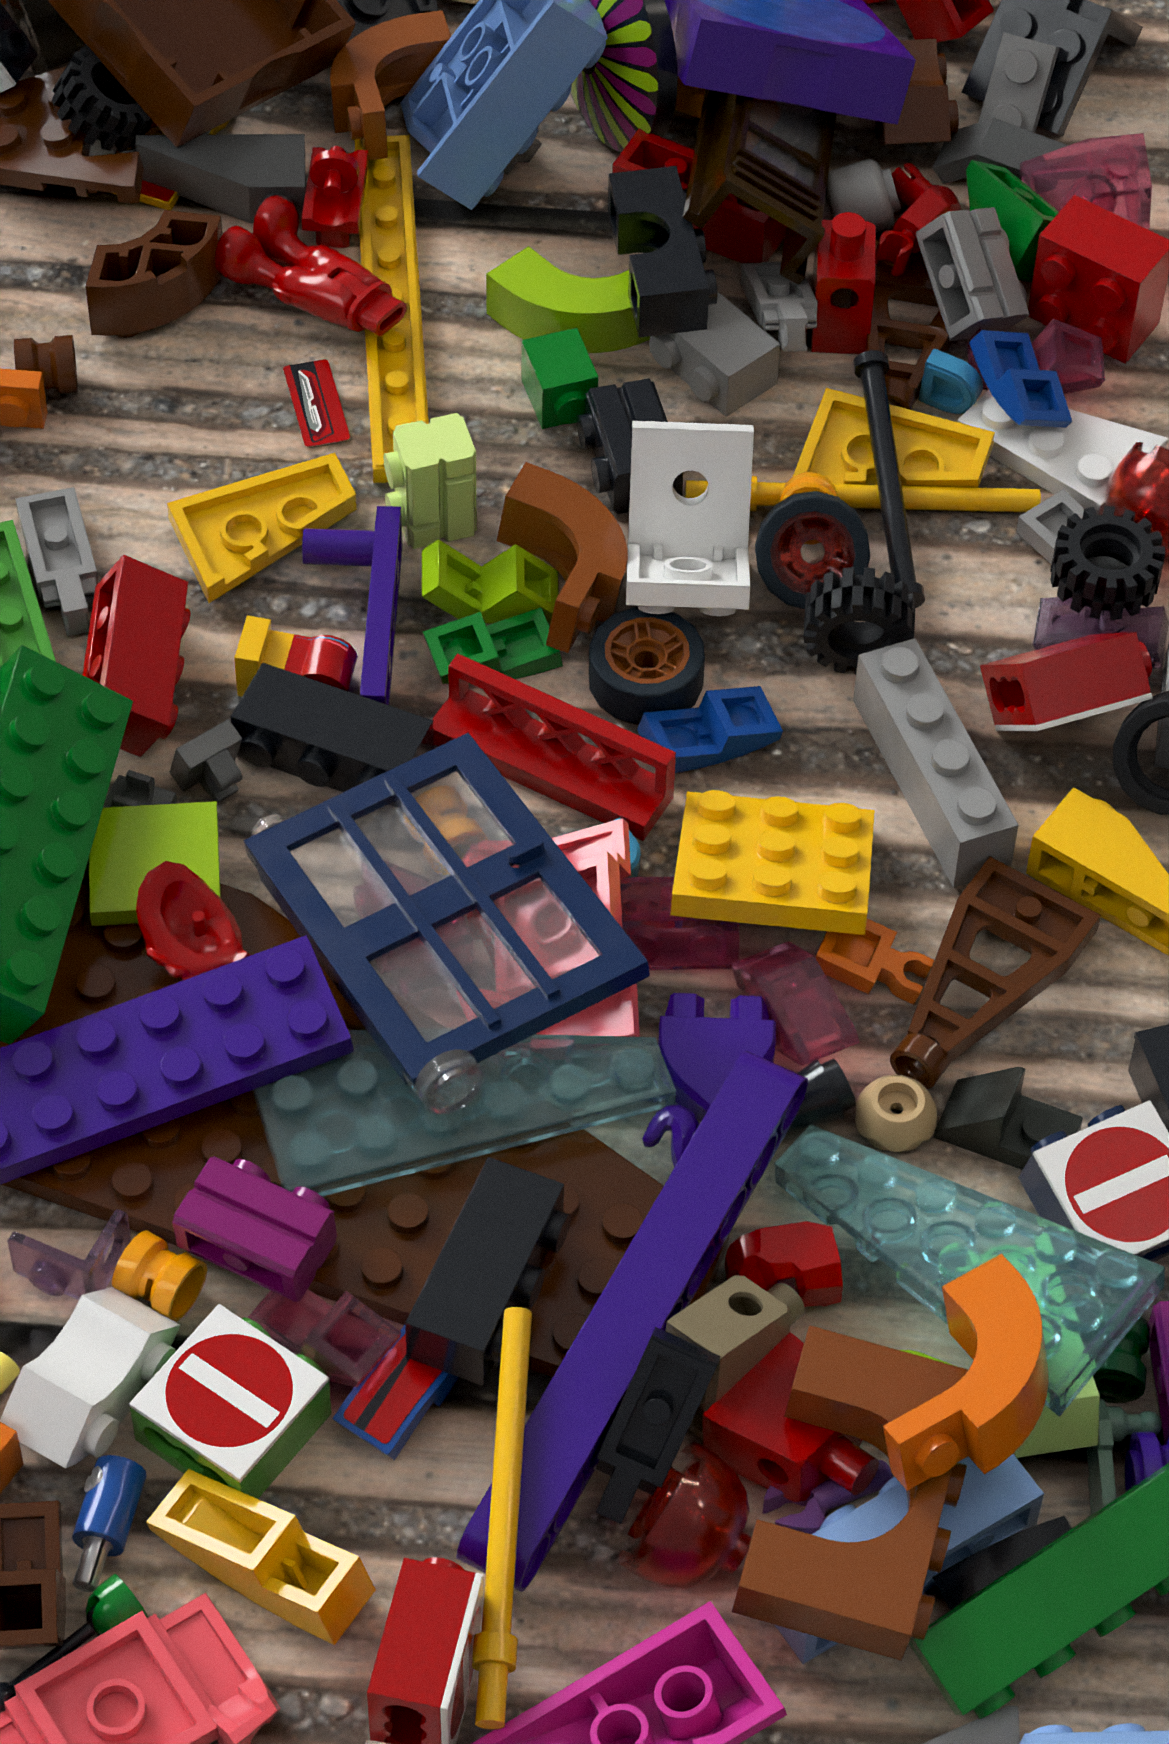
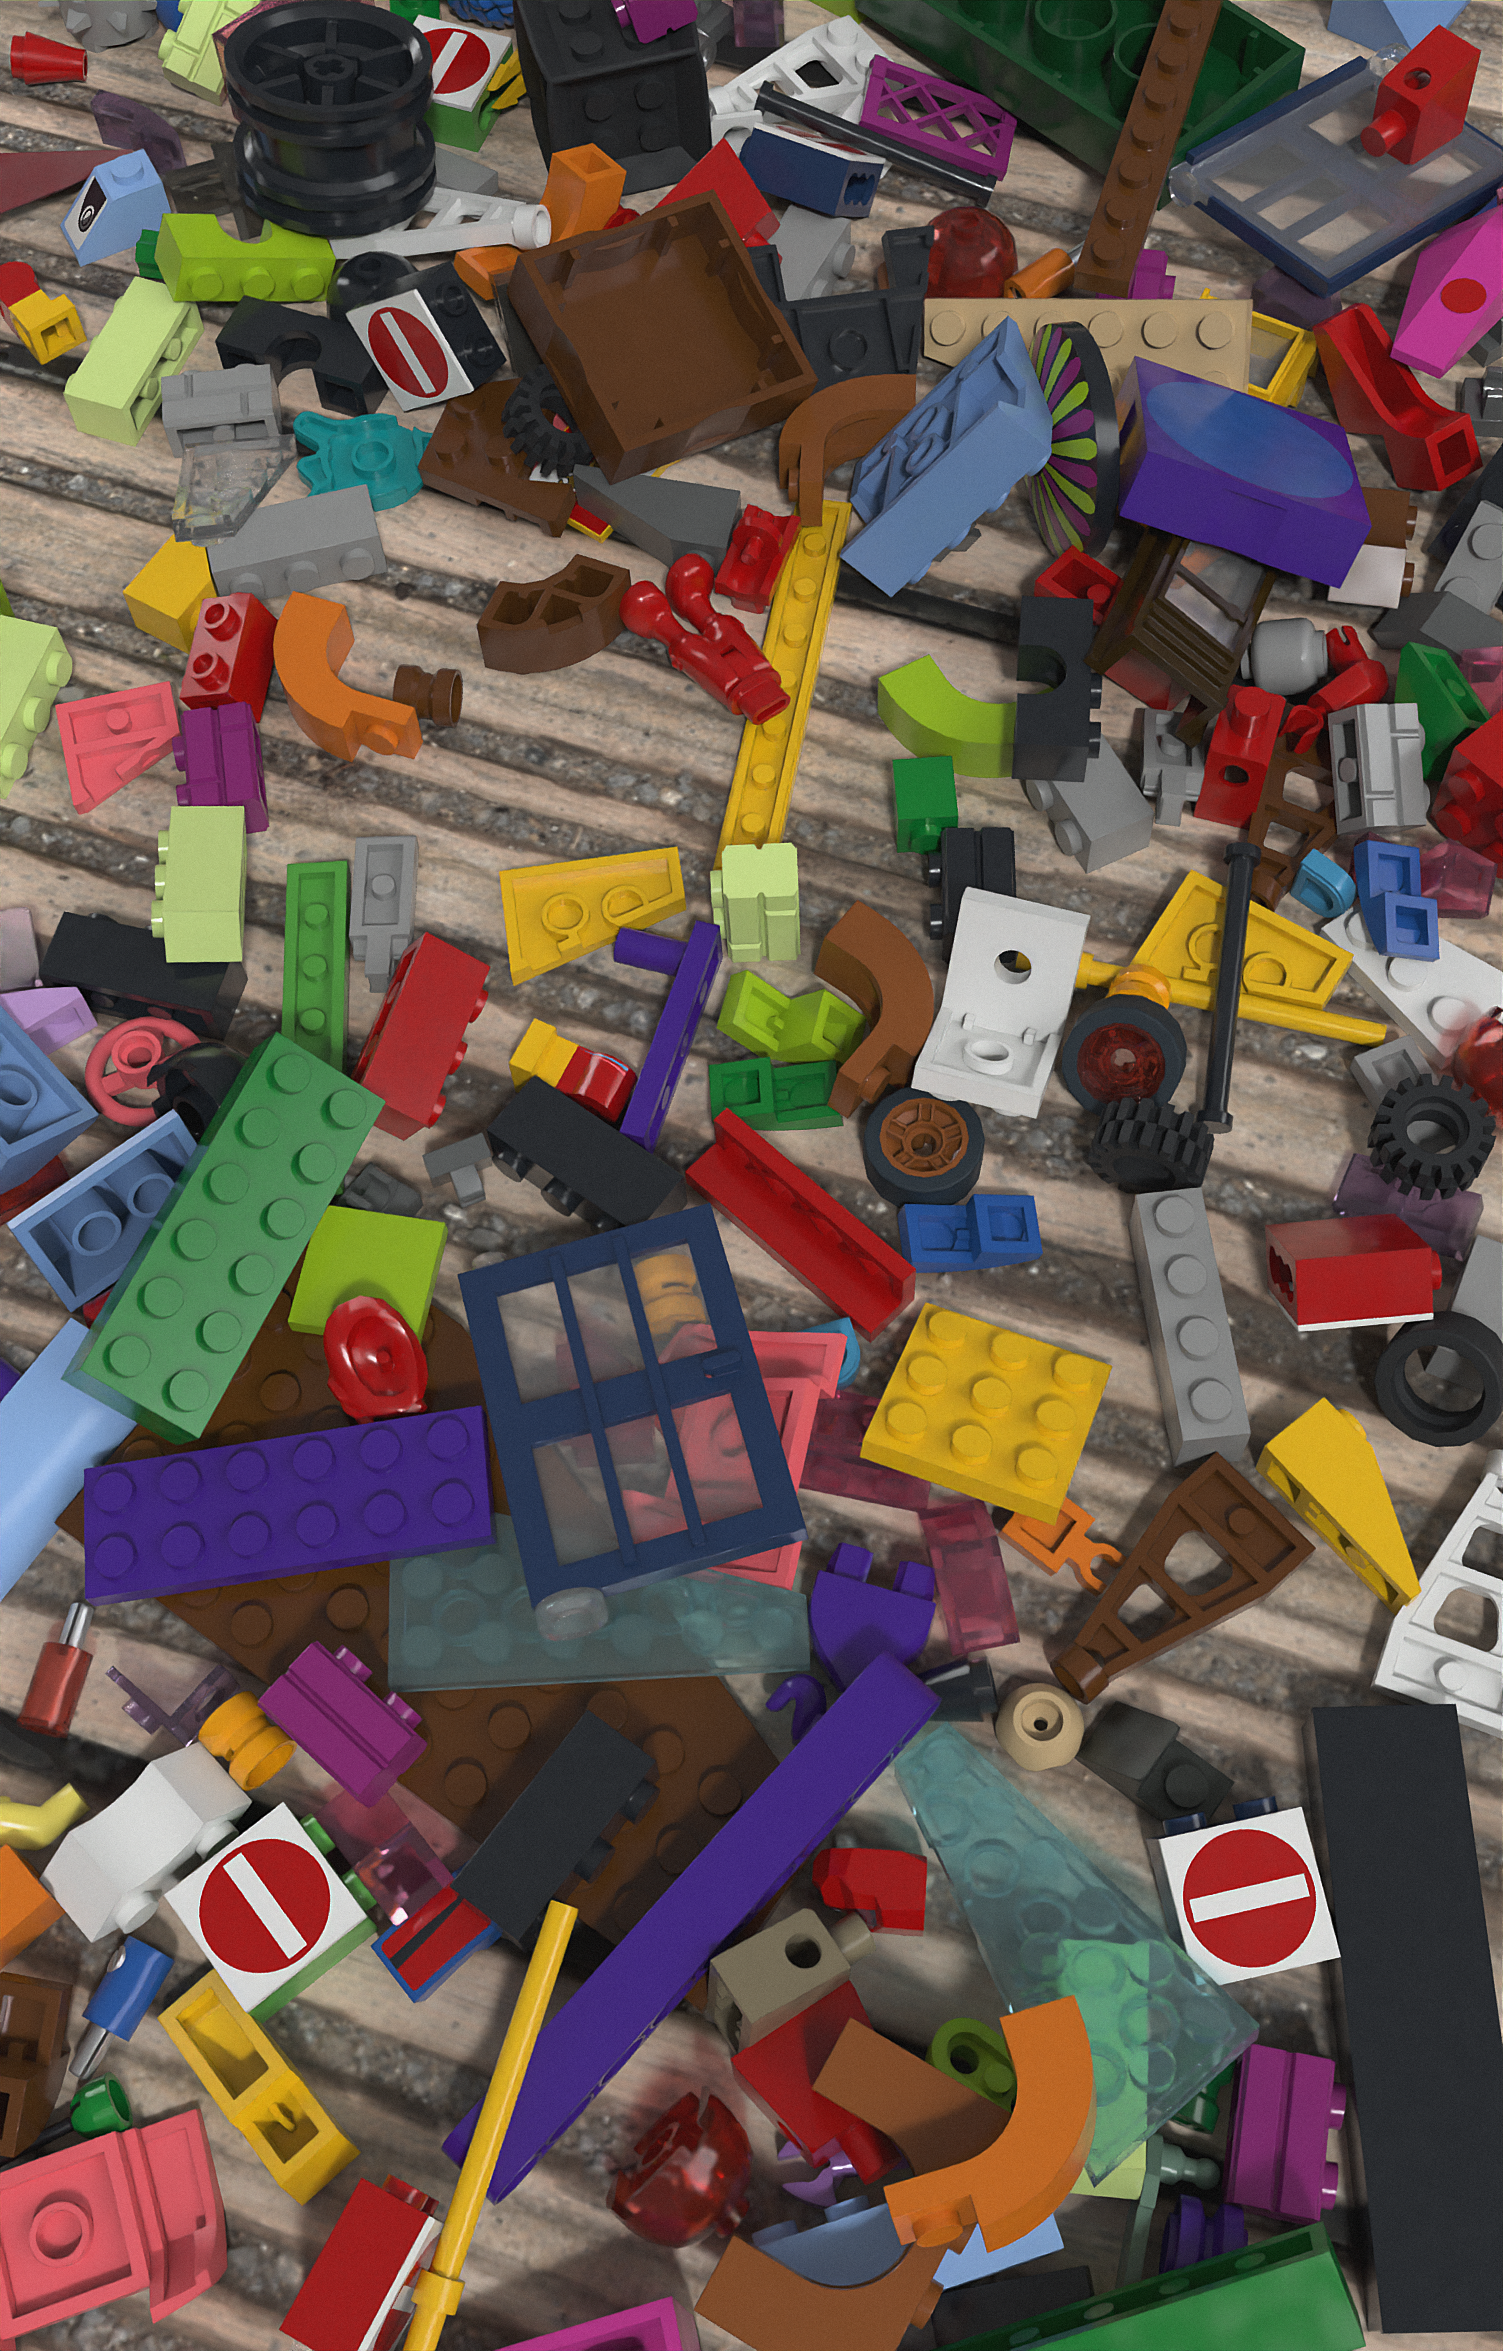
camera: 20 degrees right, 10 degrees up
sticker [283,359,350,447] -> none
black hinge [595,1327,721,1524] -> none

